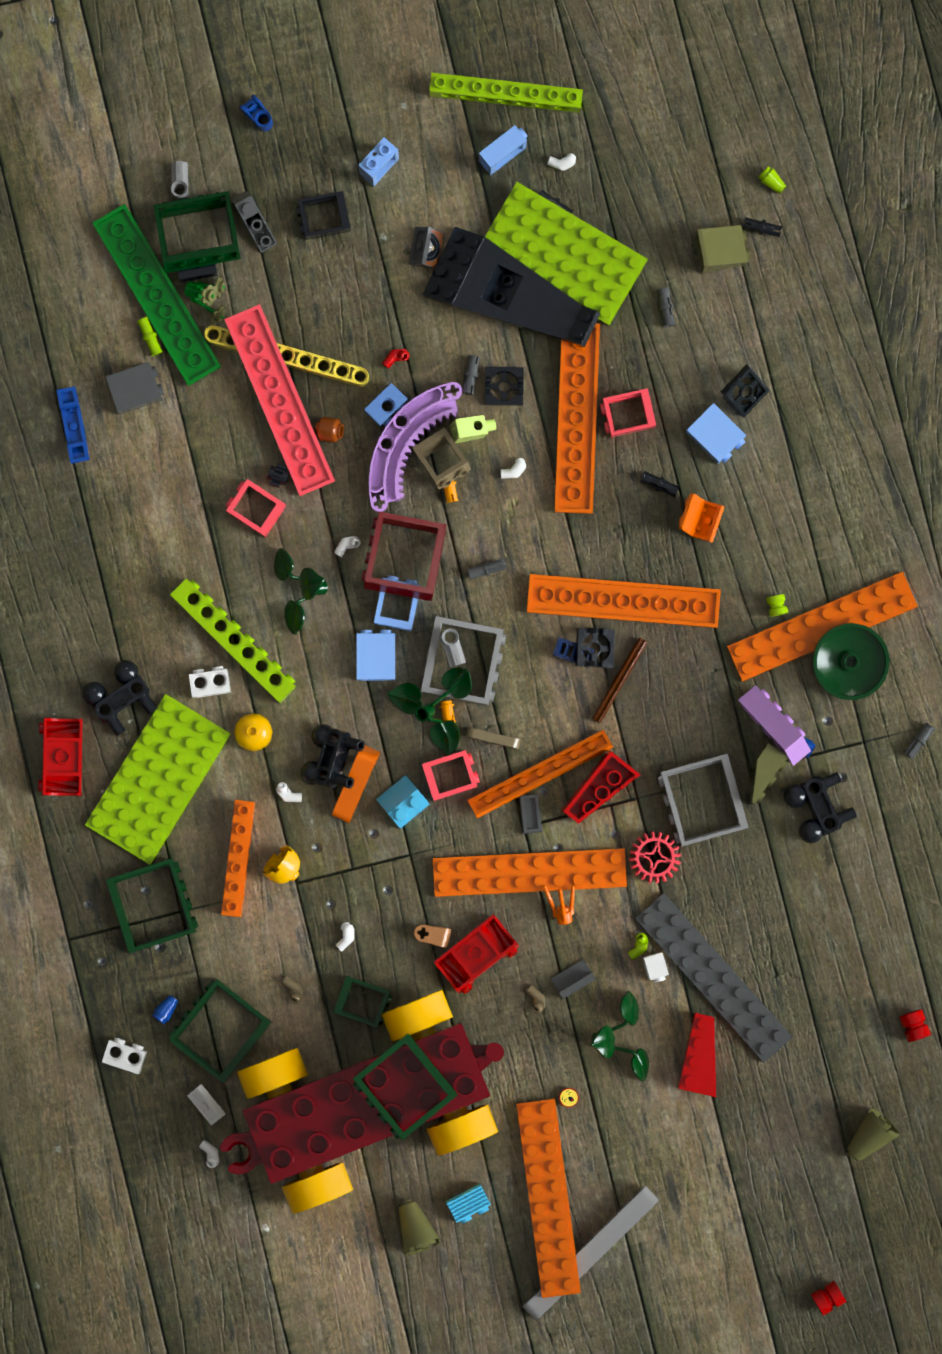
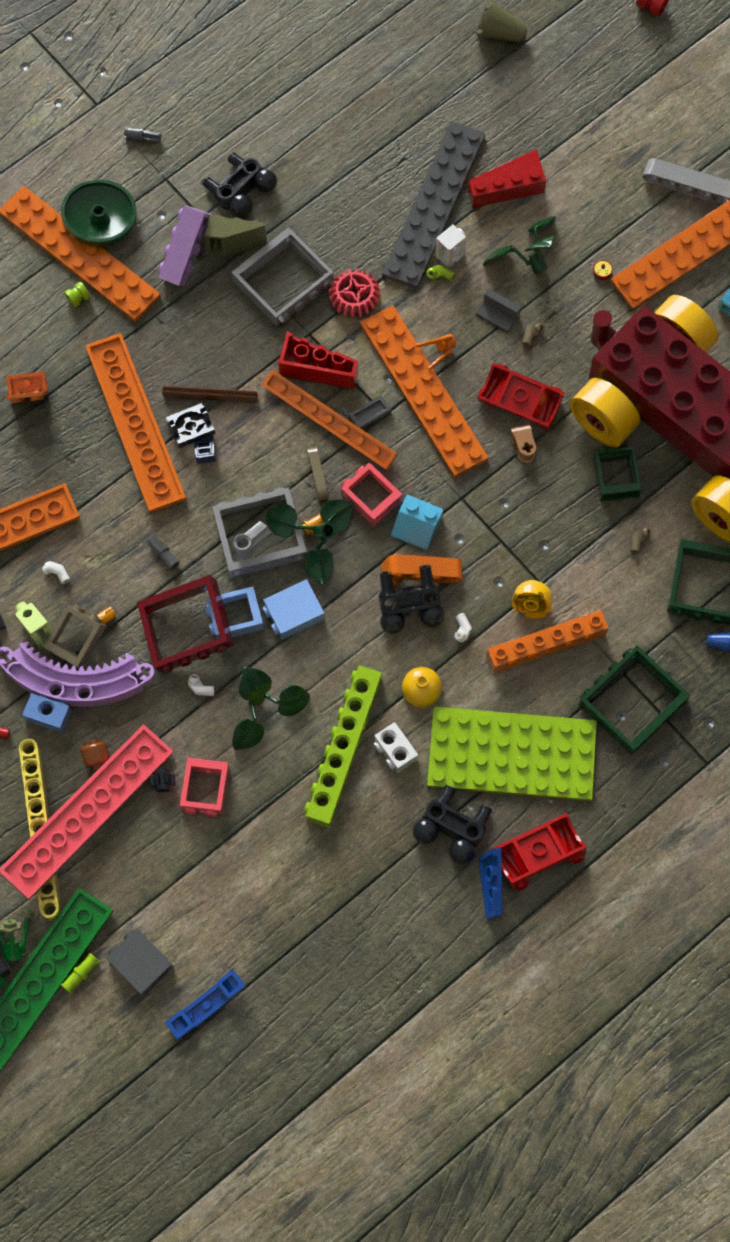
camera: 110 degrees left, 15 degrees down
white arm [336,922,354,952] -> none
dark green window [353,1033,458,1140] -> none
black pin [640,471,680,498] -> none
red wheel [899,1009,931,1043] -> none
none -> blue wing [478,848,503,920]

